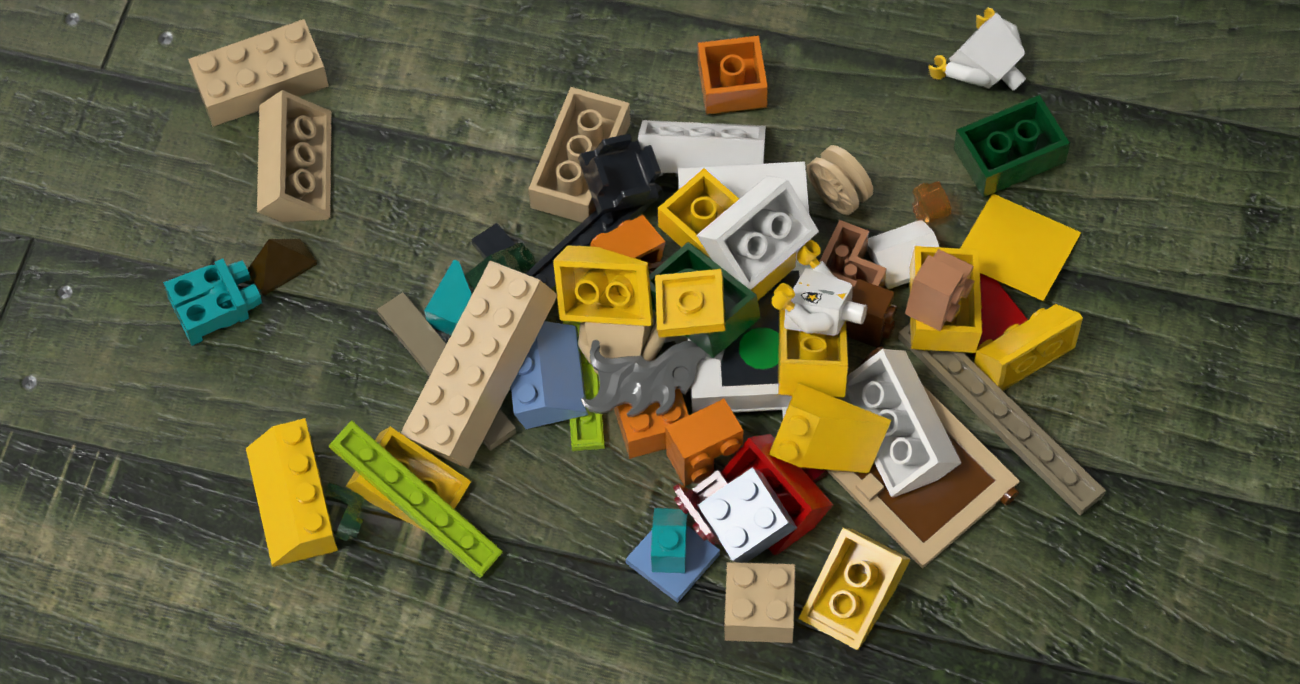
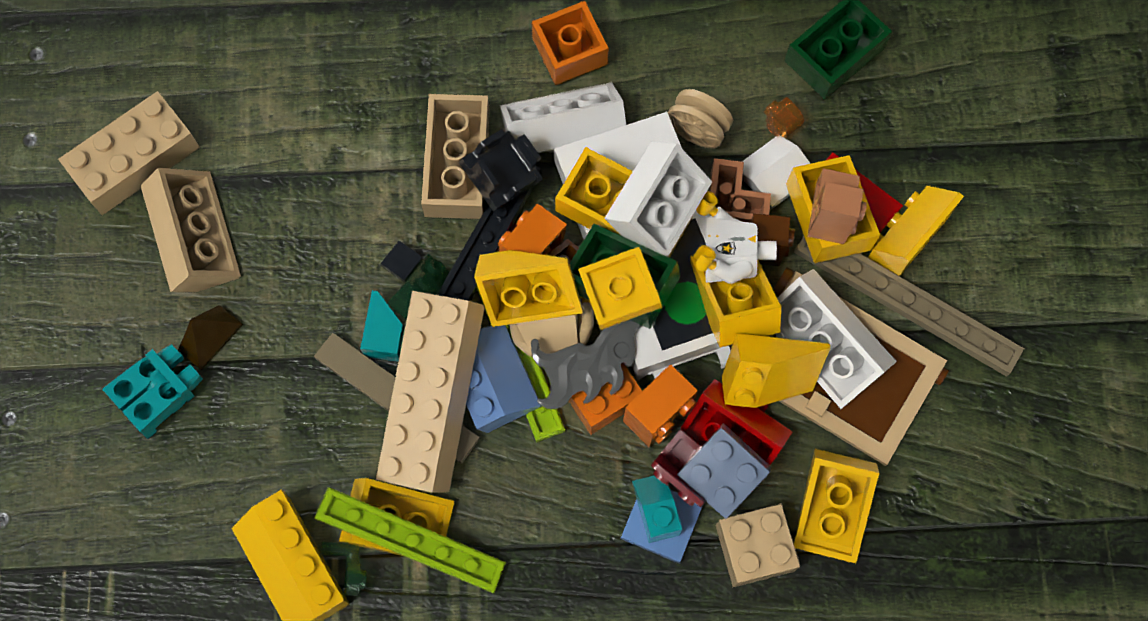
camera: 20 degrees left, 10 degrees up
yellow sticker [960,194,1081,301] -> none

